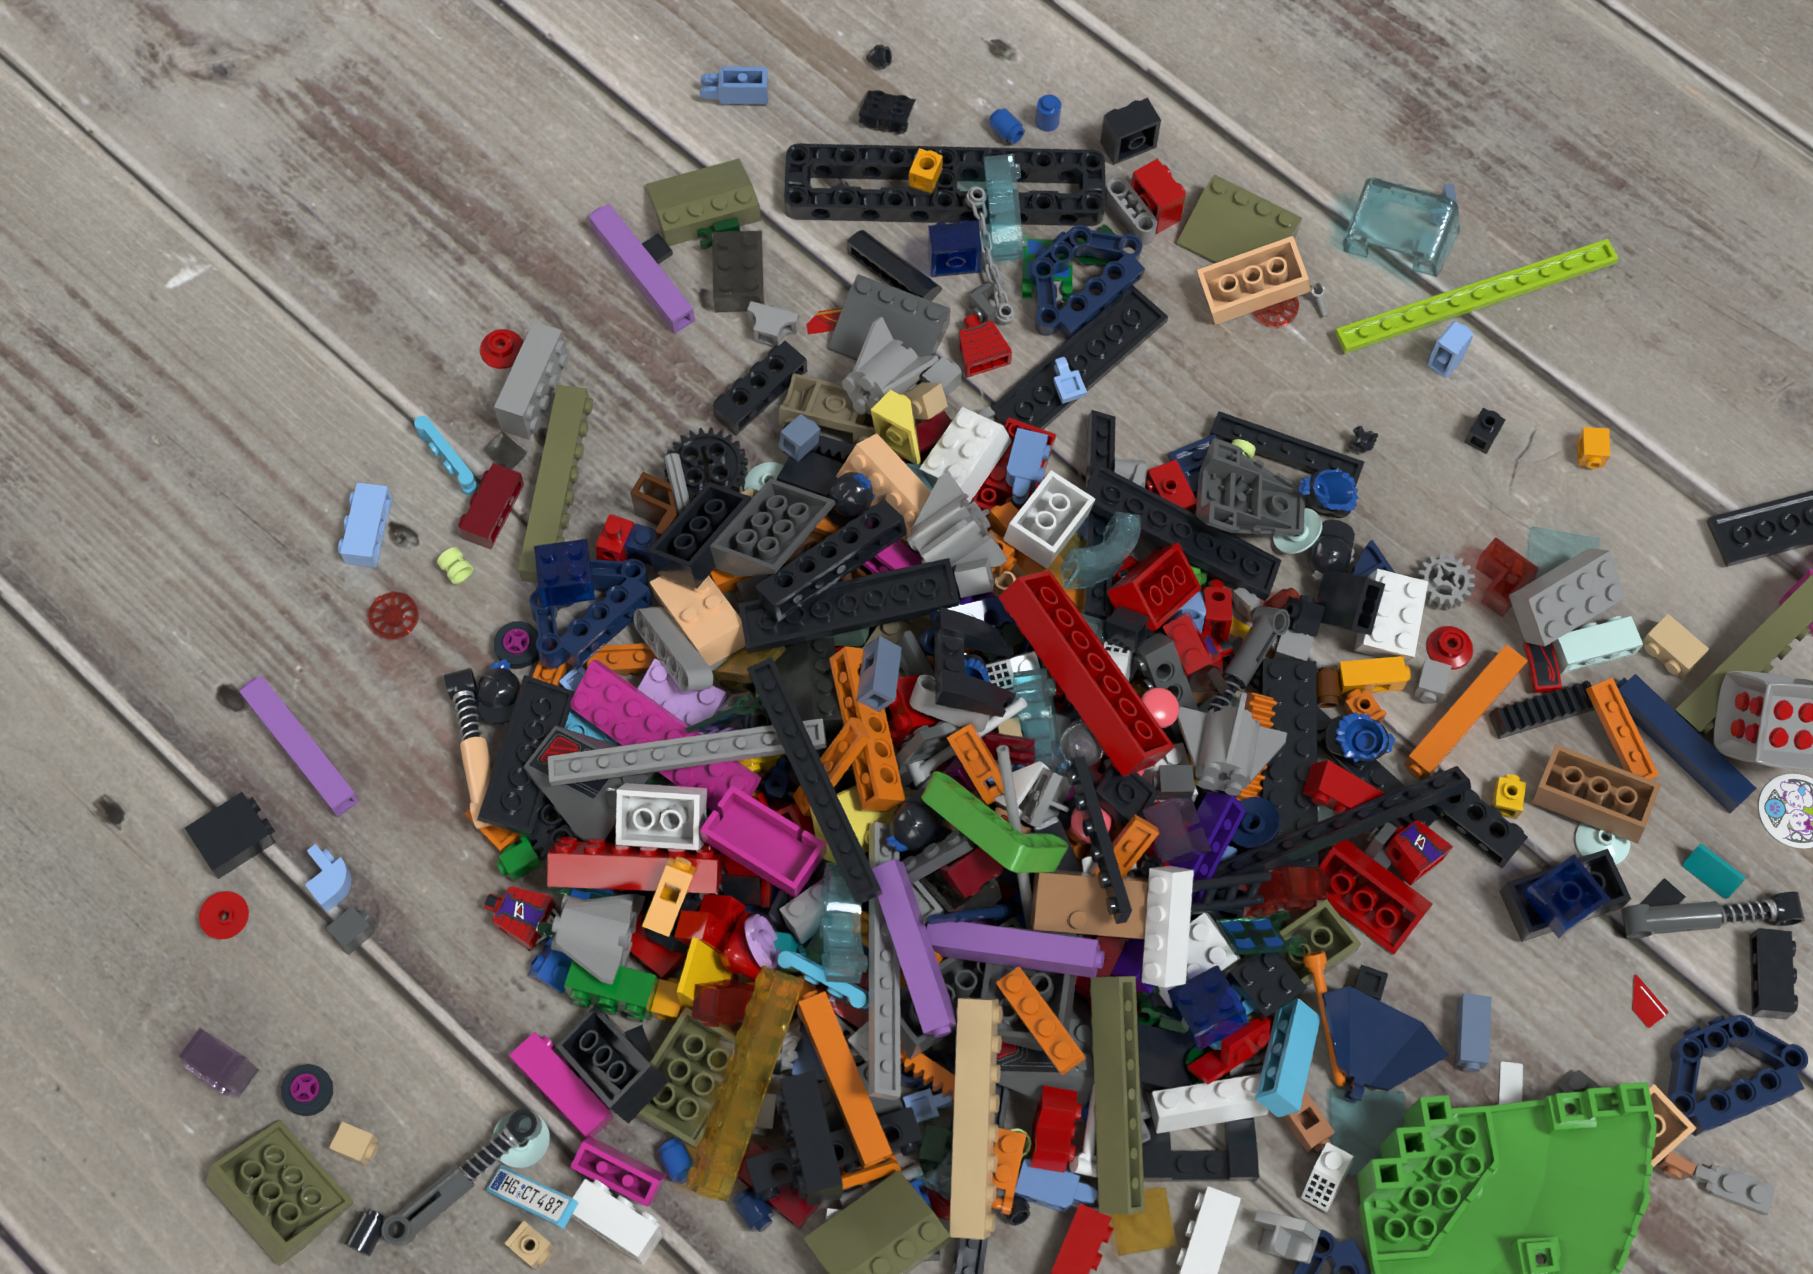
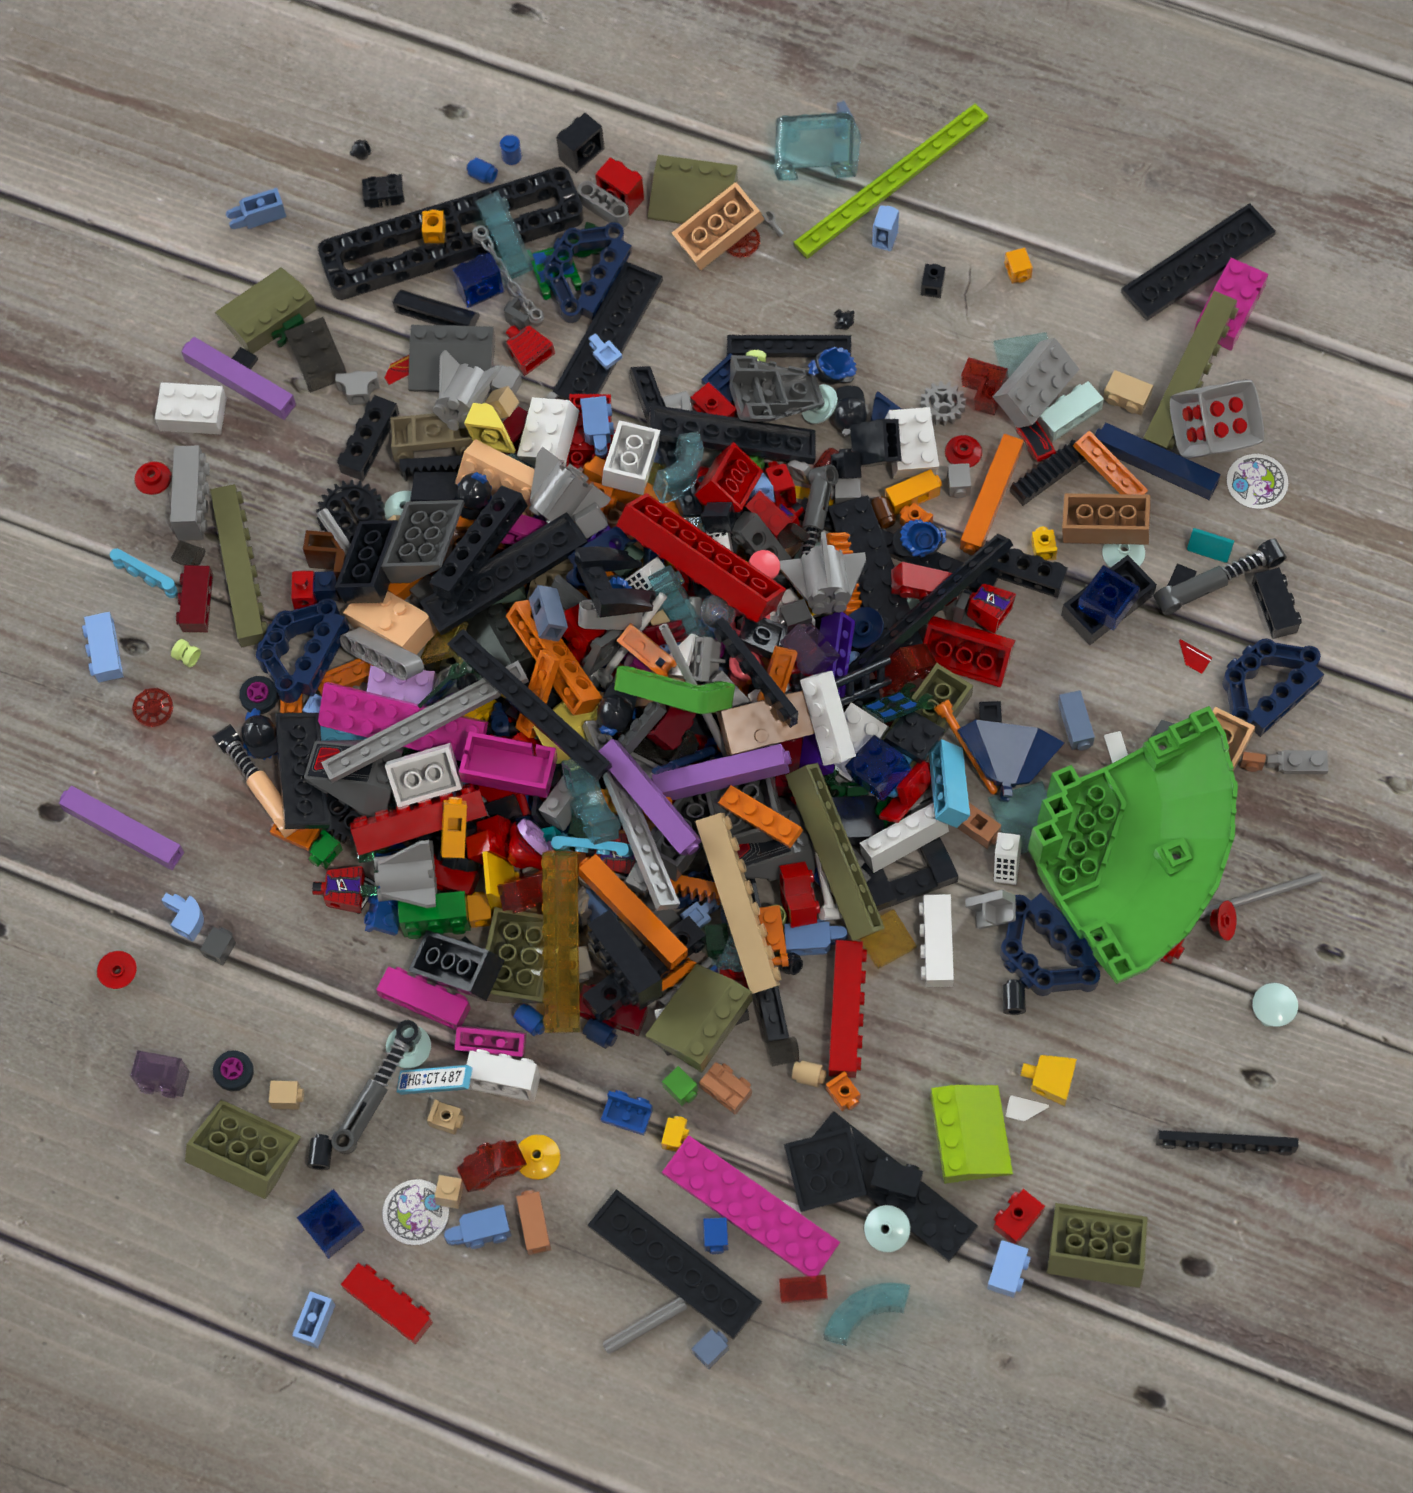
camera: 15 degrees left, 0 degrees up
black brick [185,792,276,879] -> none
clear blue brick [534,539,596,607] -> none
sand blue brick [778,414,820,461] -> none
none -> white brick [155,383,227,435]

